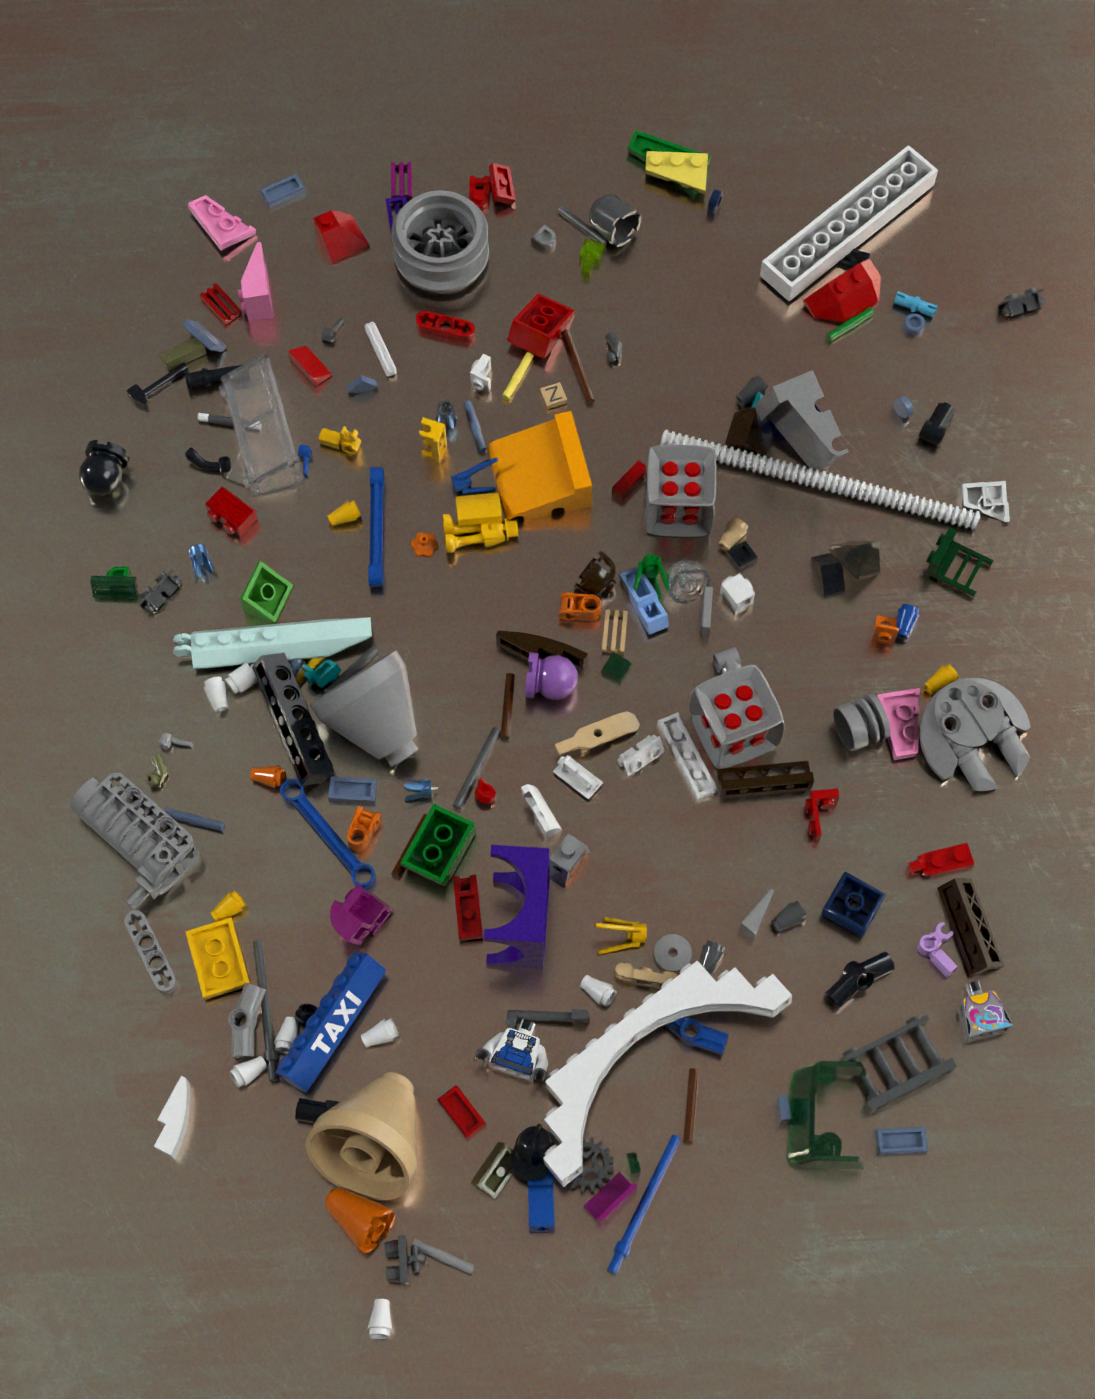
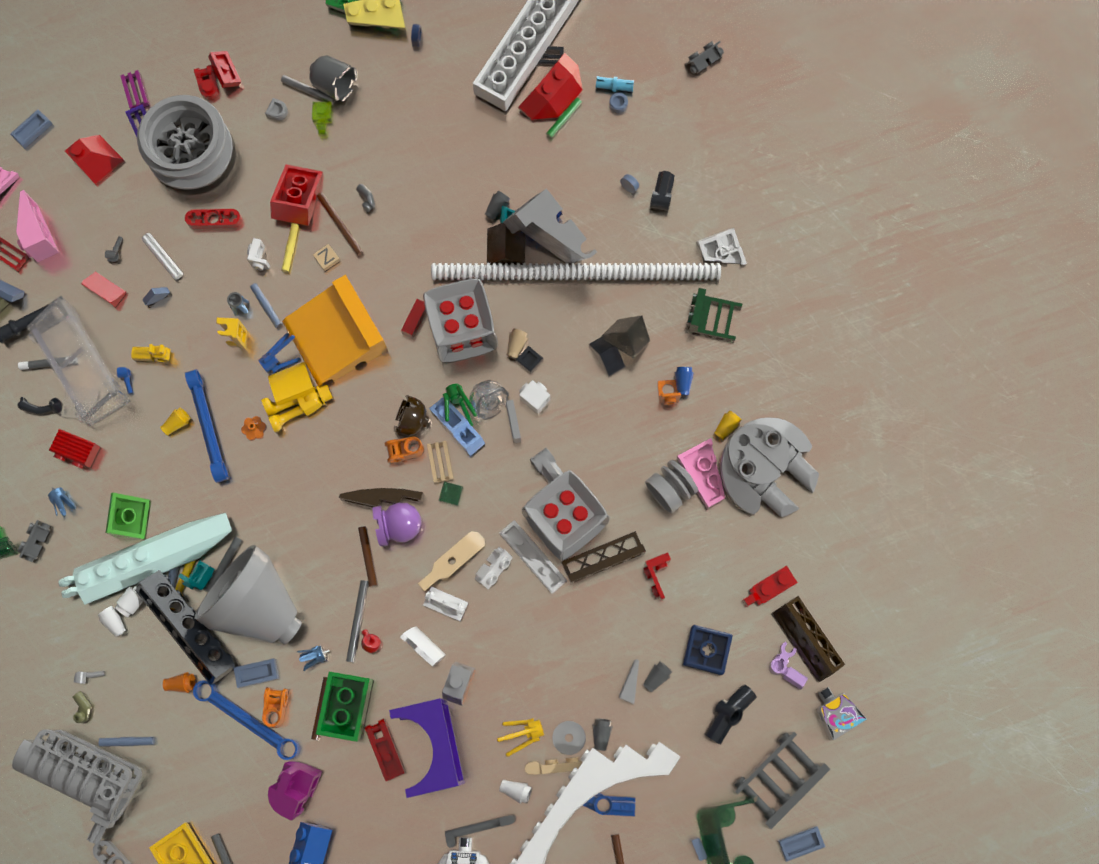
camera: 15 degrees left, 10 degrees up
yellow cone [210,890,247,922] -> none

